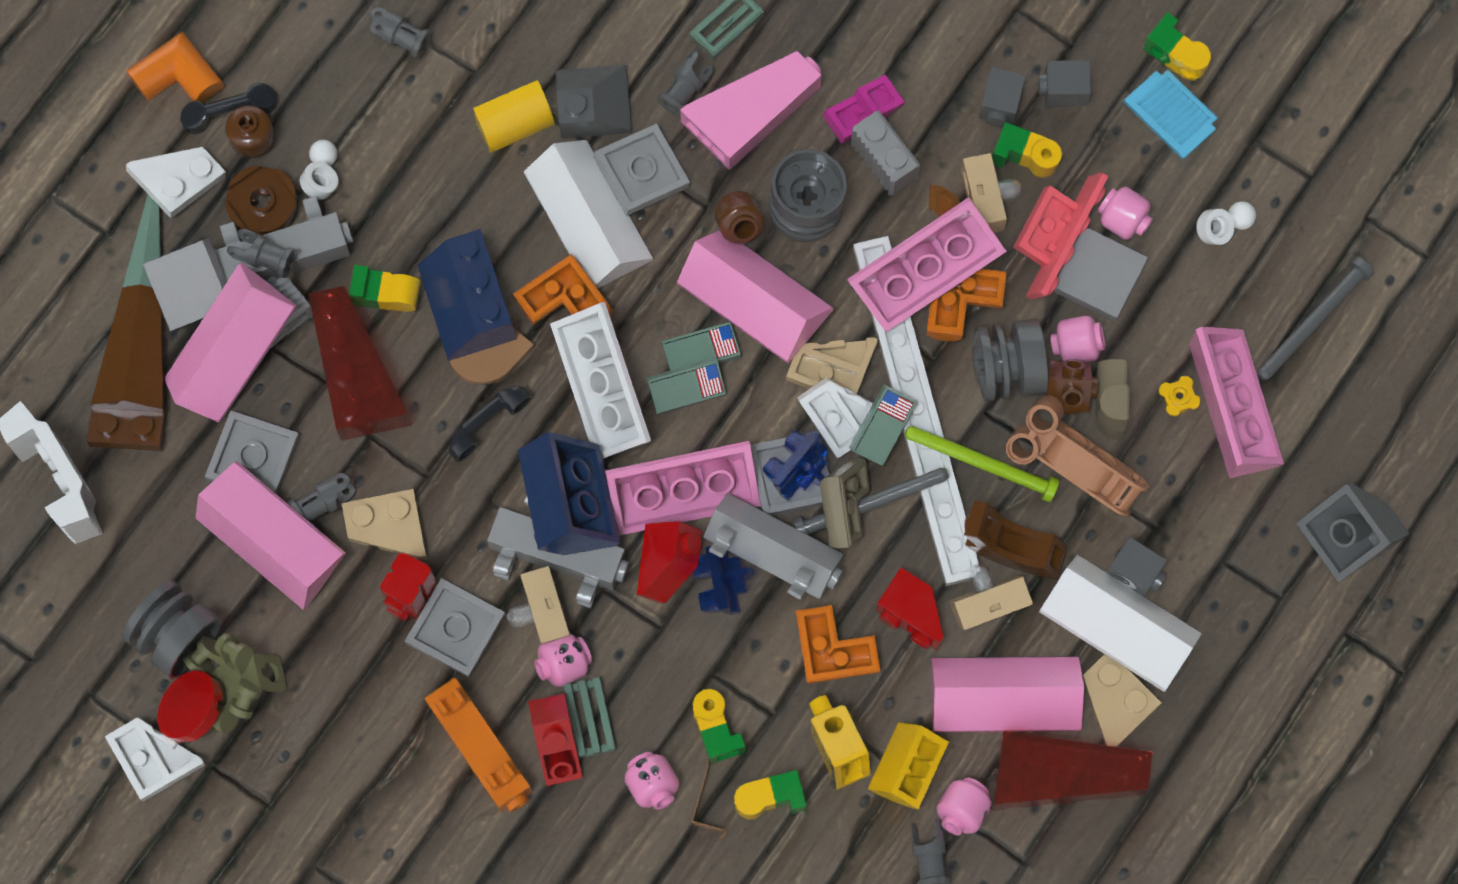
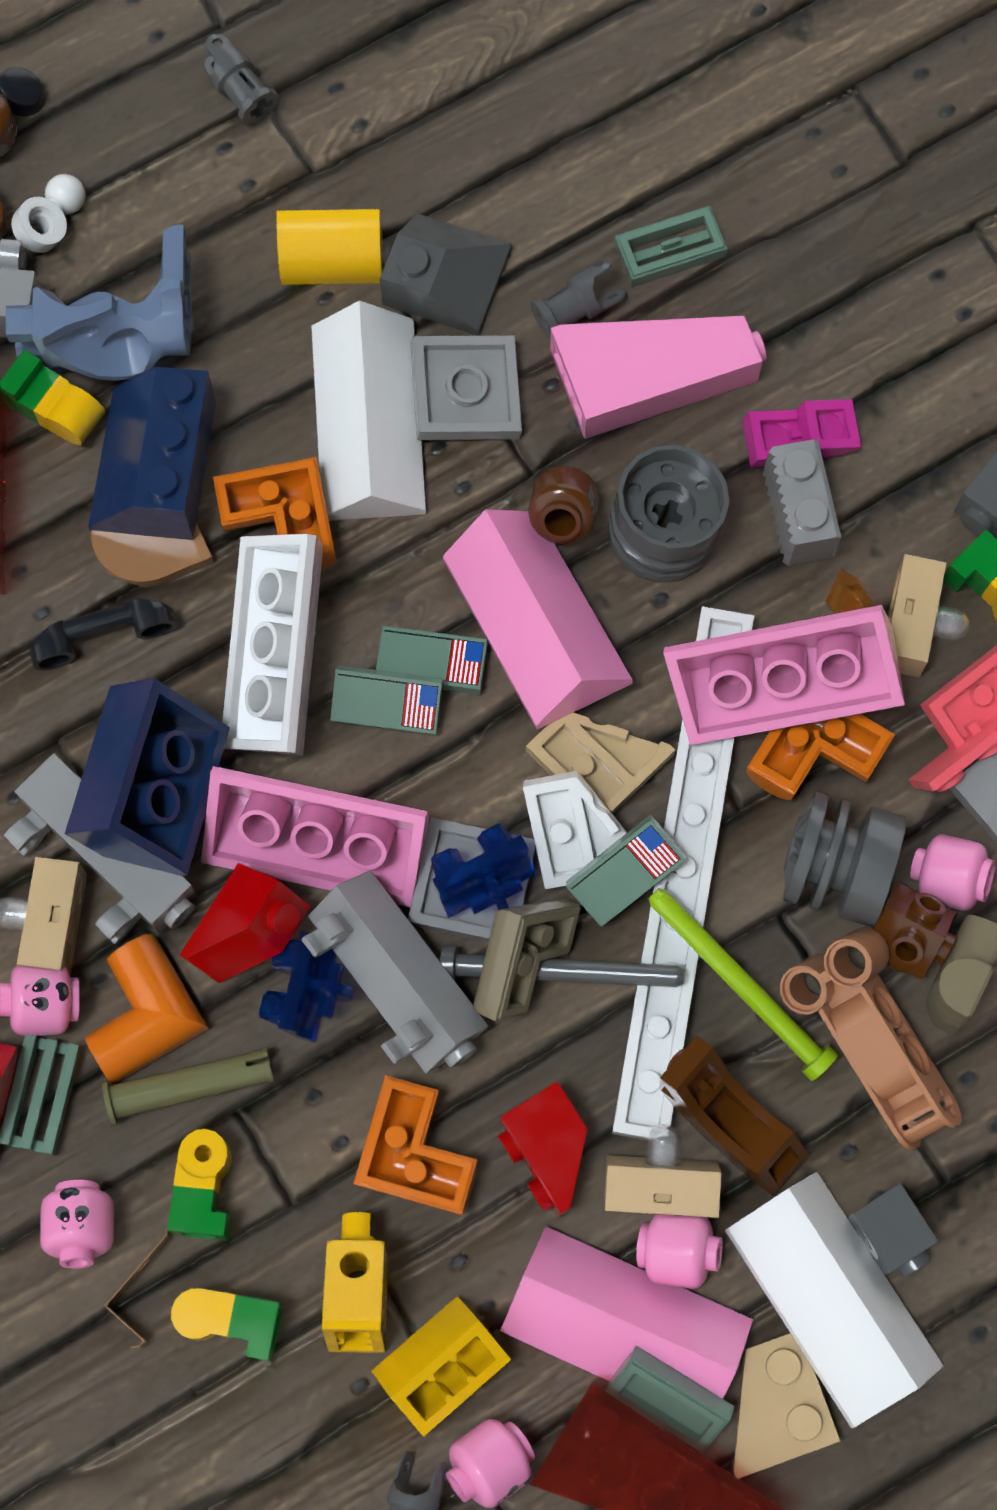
camera: 25 degrees right, 0 degrees up
none -> sand blue hips [5,225,194,380]
none -> orange brick [84,933,209,1085]
none -> olive pin [102,1047,274,1125]
none -> sand green tile [605,1346,735,1454]
none -> bright pink head [636,1214,723,1289]

